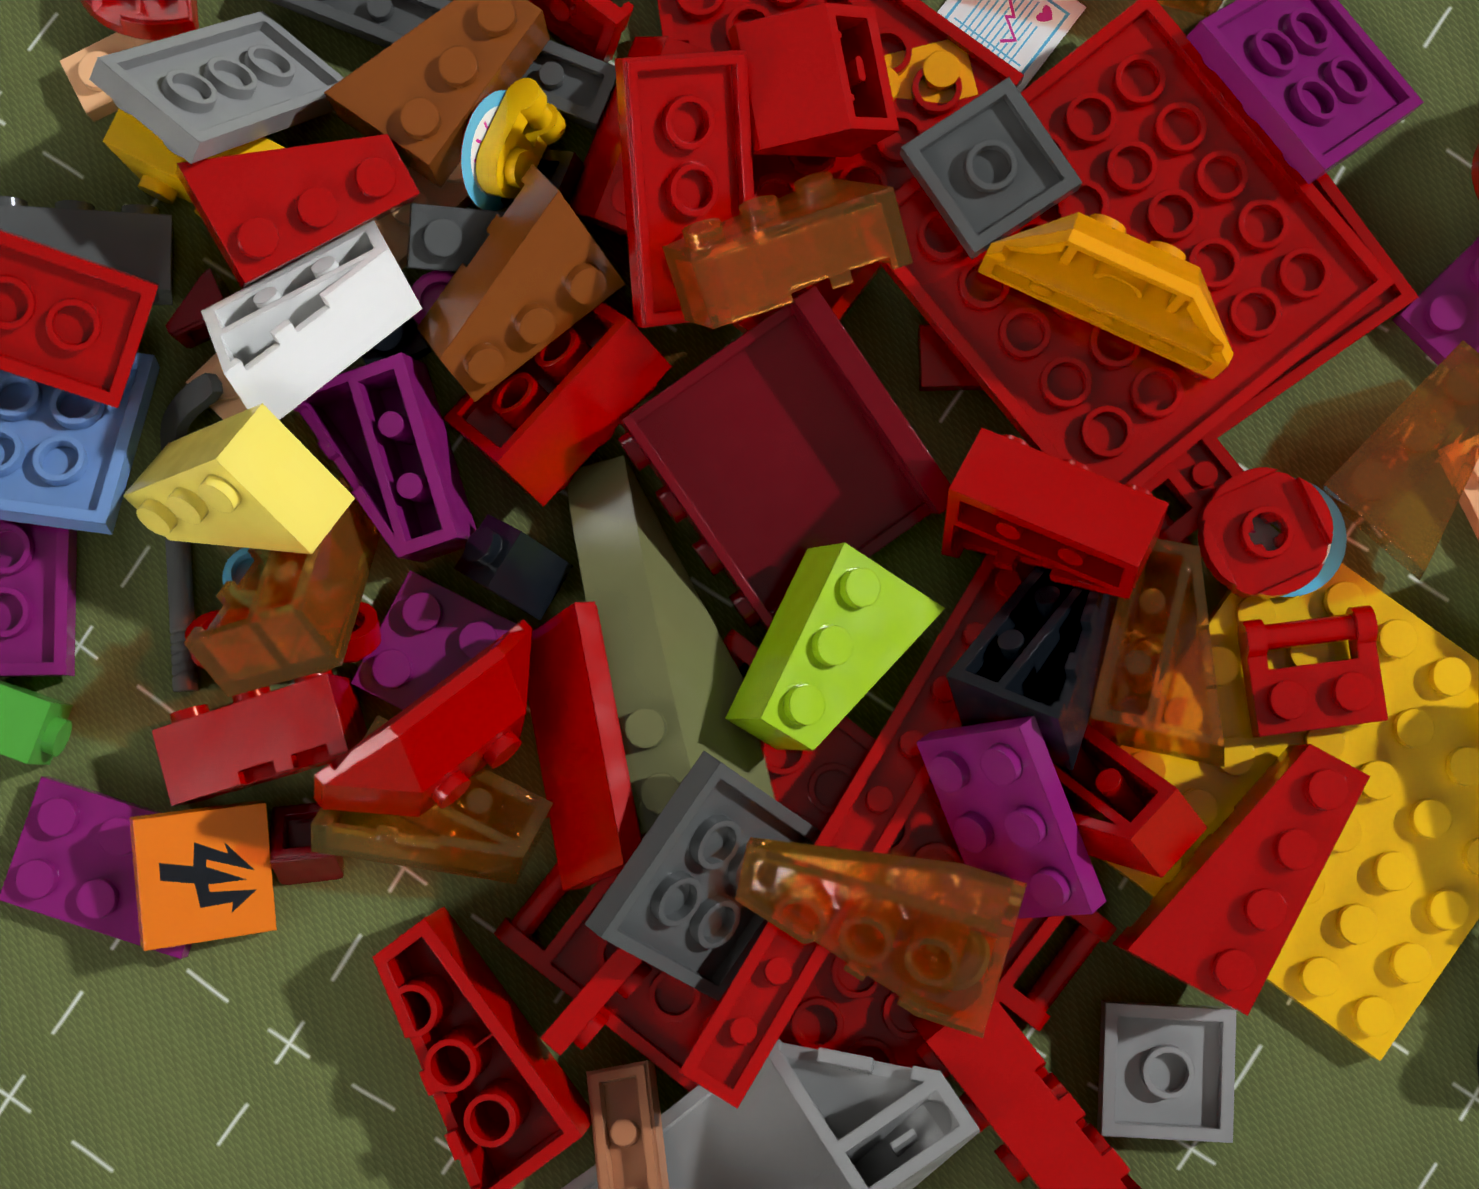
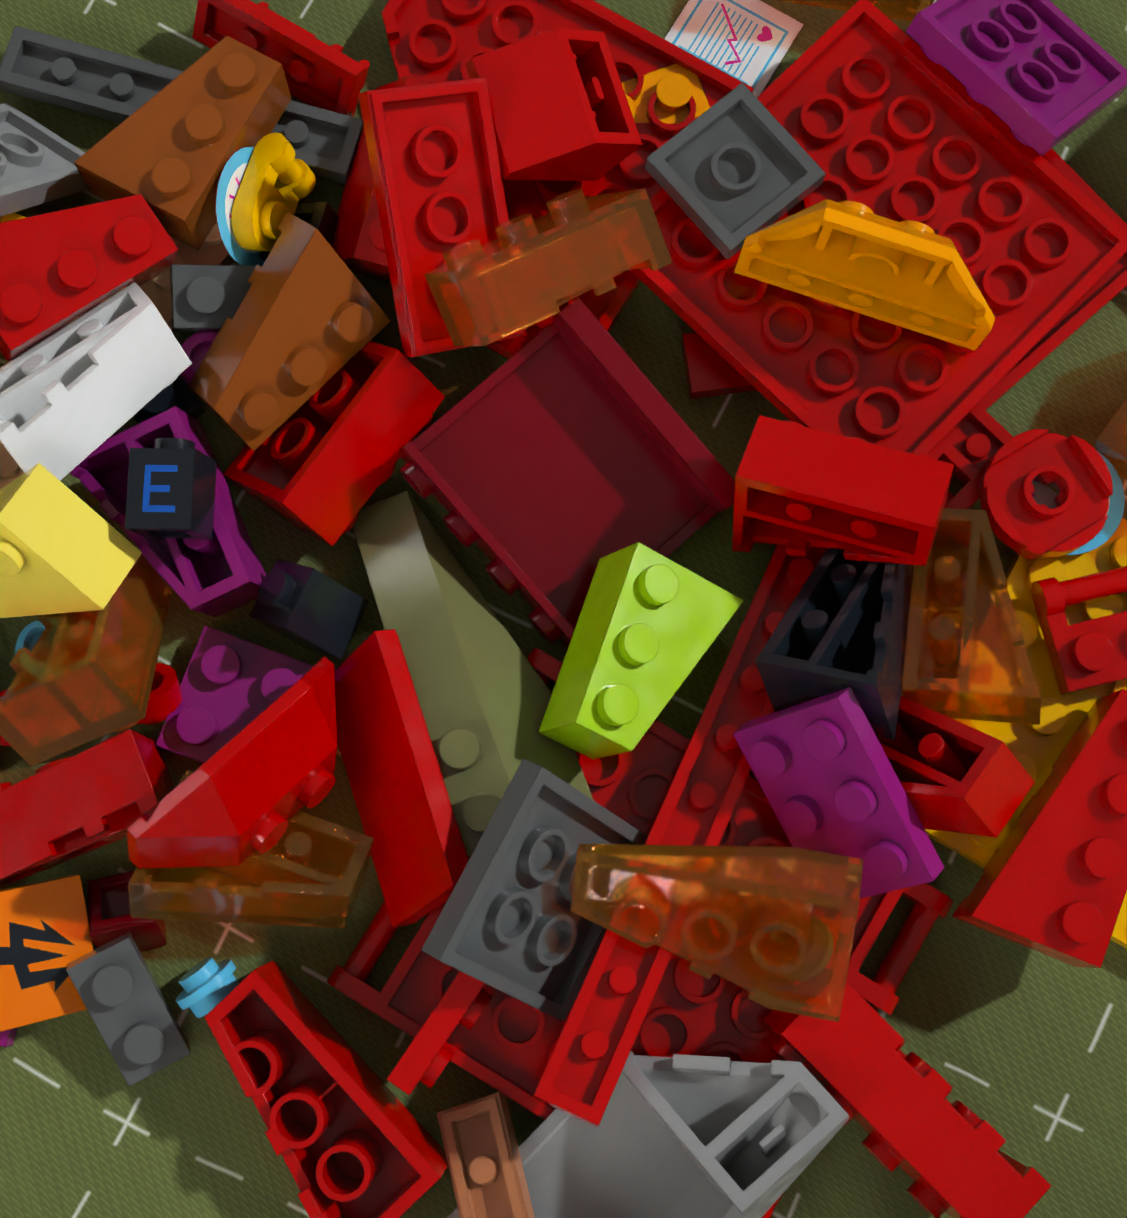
camera: 15 degrees left, 5 degrees down
light grey plate [1097,1000,1236,1143] -> none
none -> dark grey plate [66,932,190,1086]
none -> black brick [125,438,217,540]
none -> medium azure plate [175,957,240,1018]

